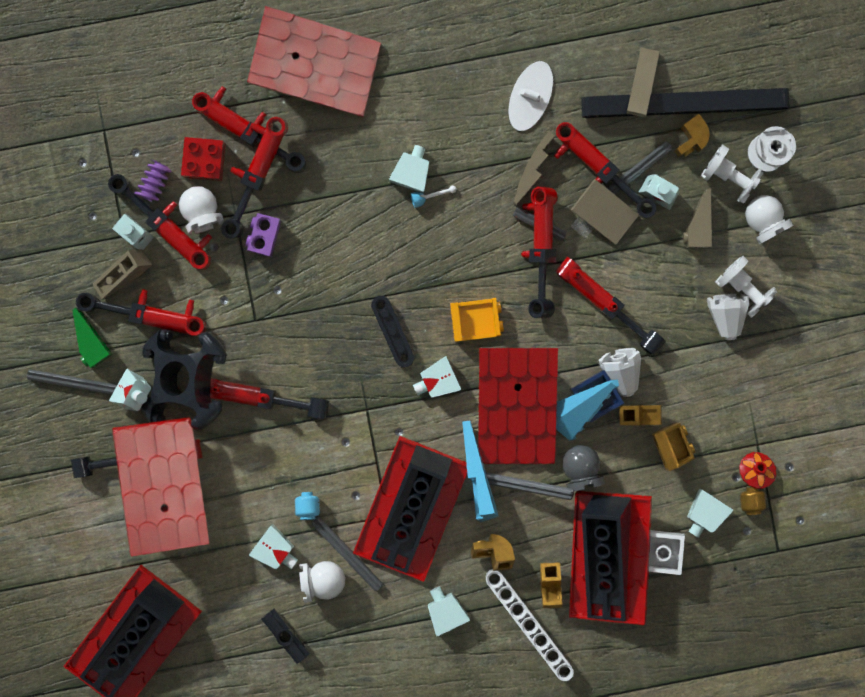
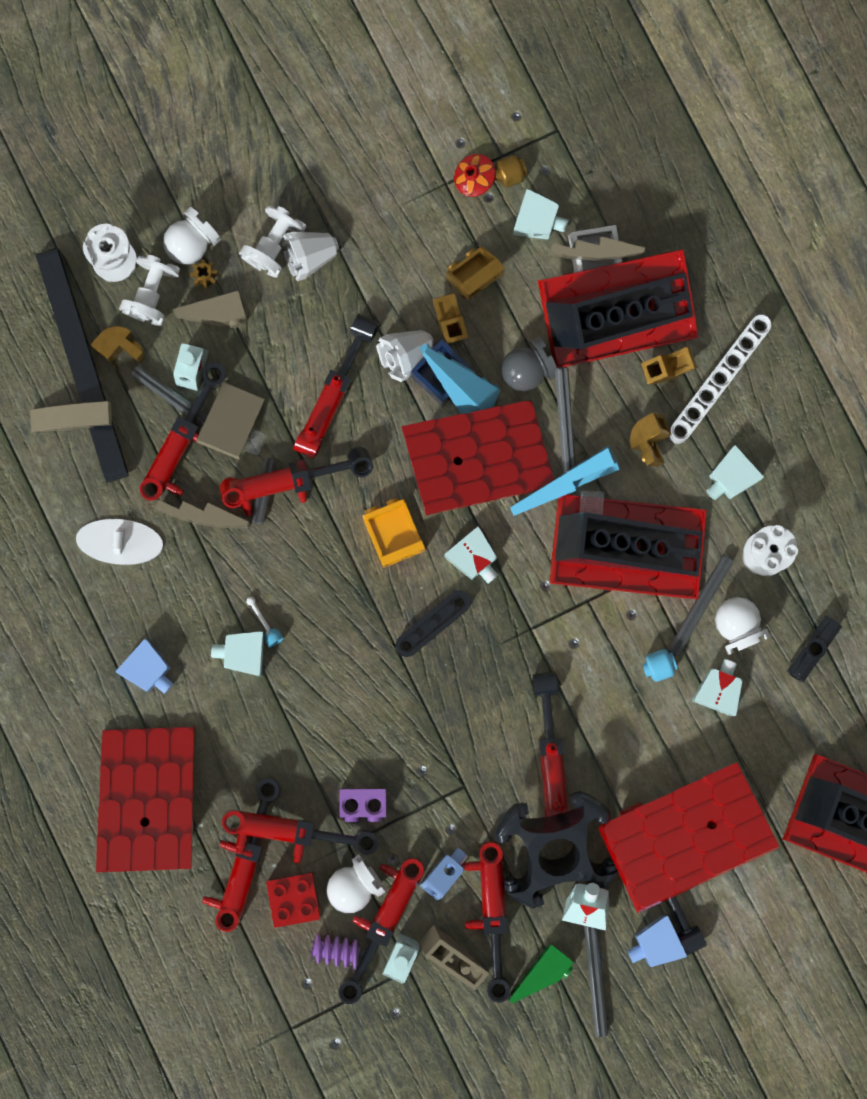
camera: 110 degrees left, 5 degrees down
none -> light blue torso [115,639,174,694]
none -> pearl gold gear [190,259,219,289]
none -> light blue torso [419,848,468,901]
none -> dark tan slope [548,236,645,261]
none -> clear tile [580,491,604,515]
none -> light blue torso [627,914,687,967]
none -> white piece [743,525,798,576]

